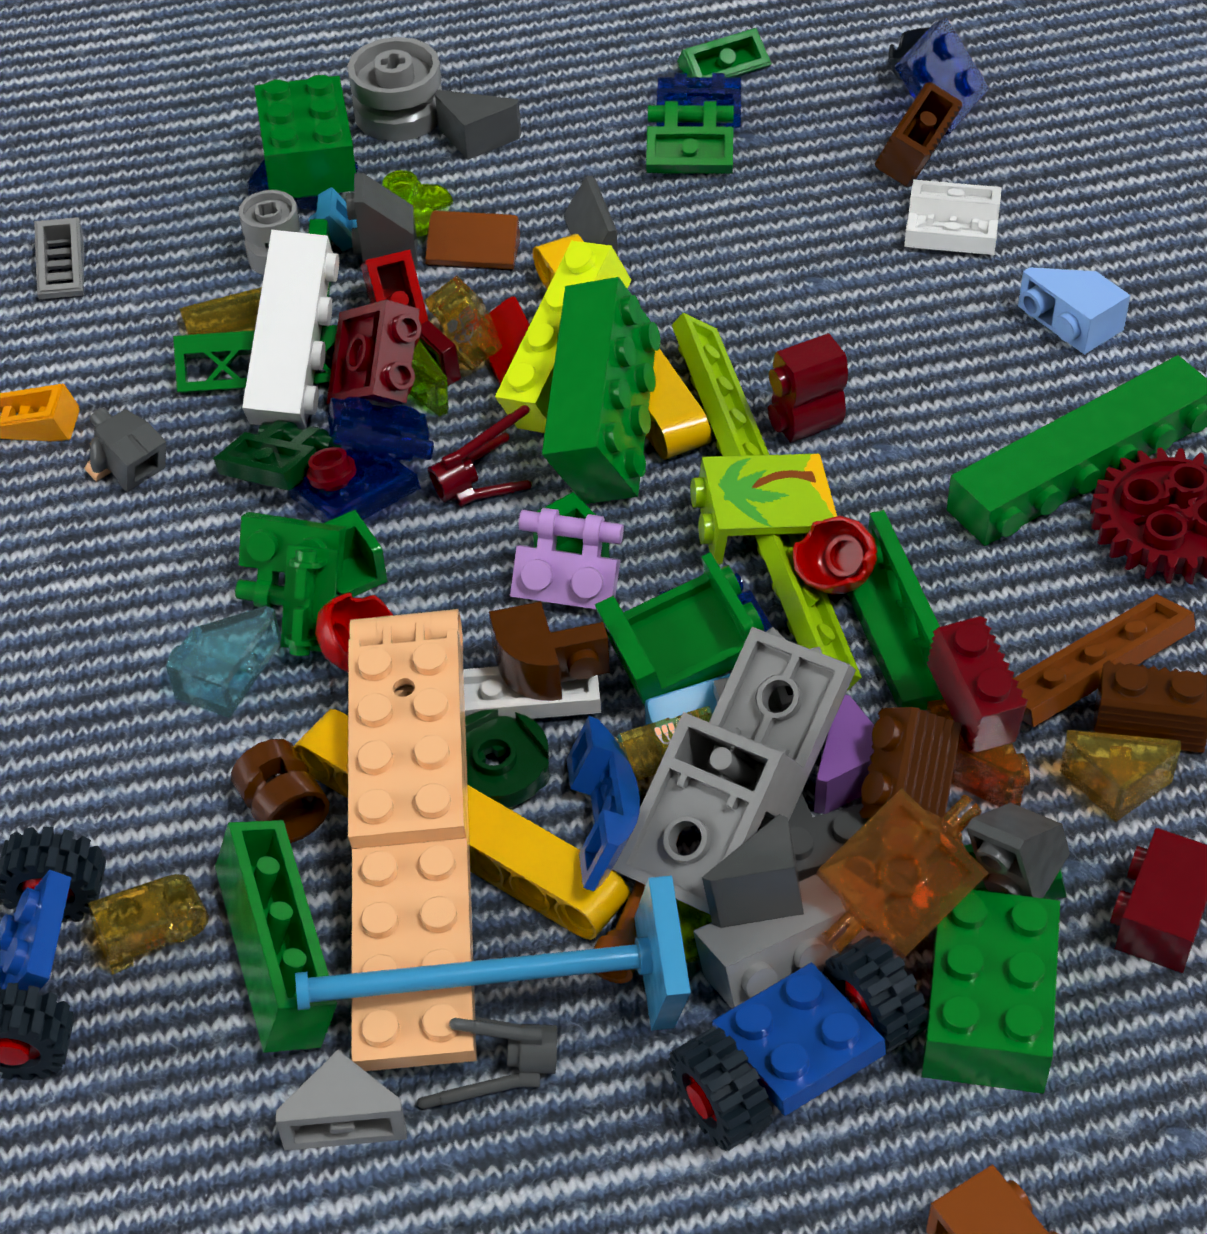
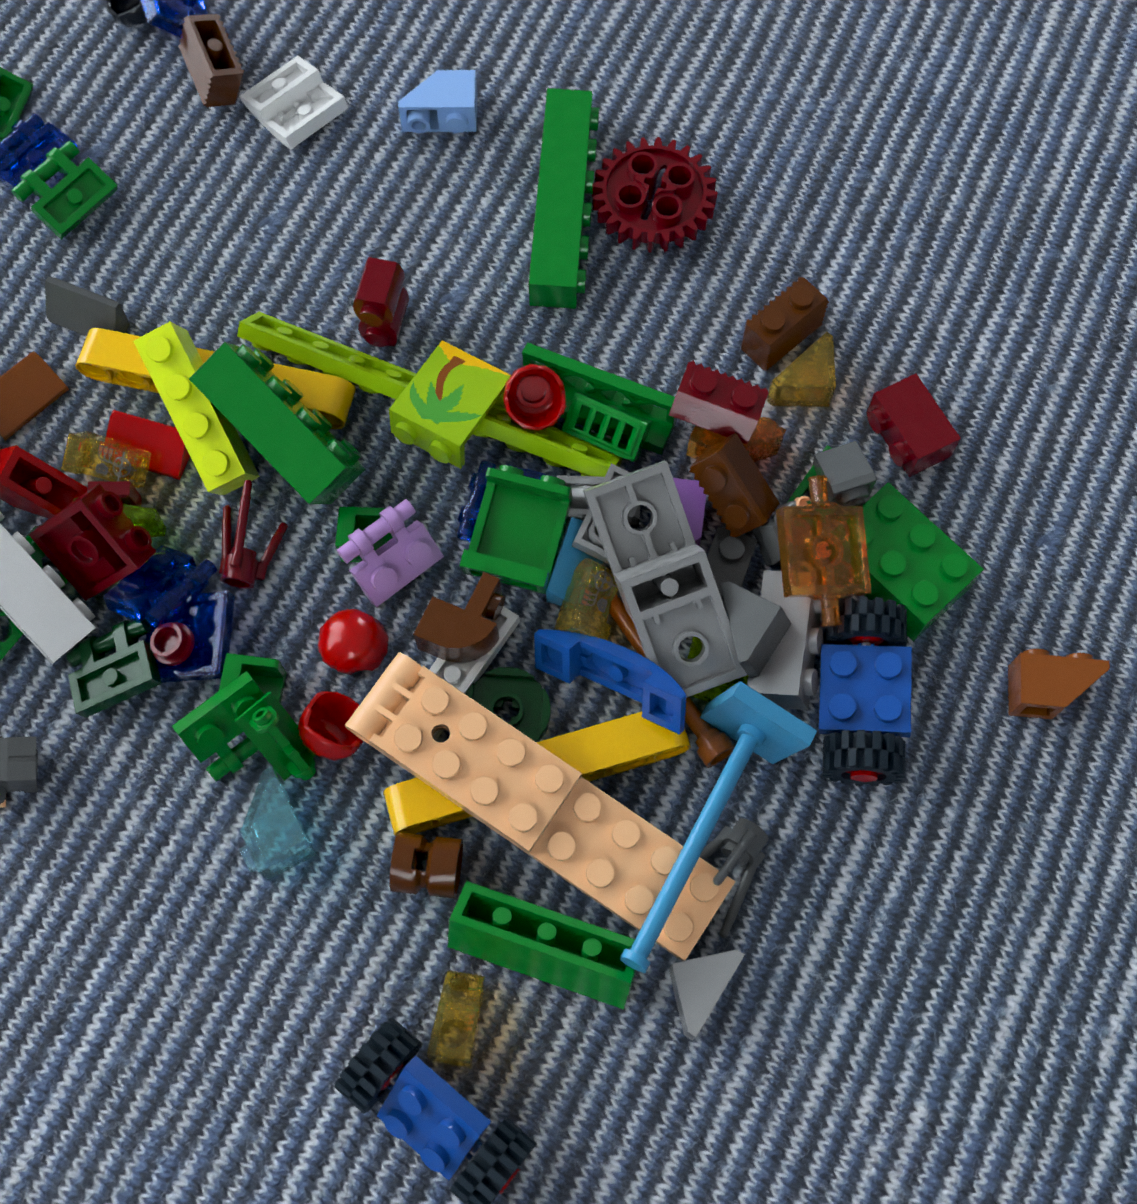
camera: 55 degrees left, 20 degrees up
dark orange plate [1013,594,1196,727] -> none
none -> red hair [317,609,389,675]
none -> green slope [562,392,653,462]

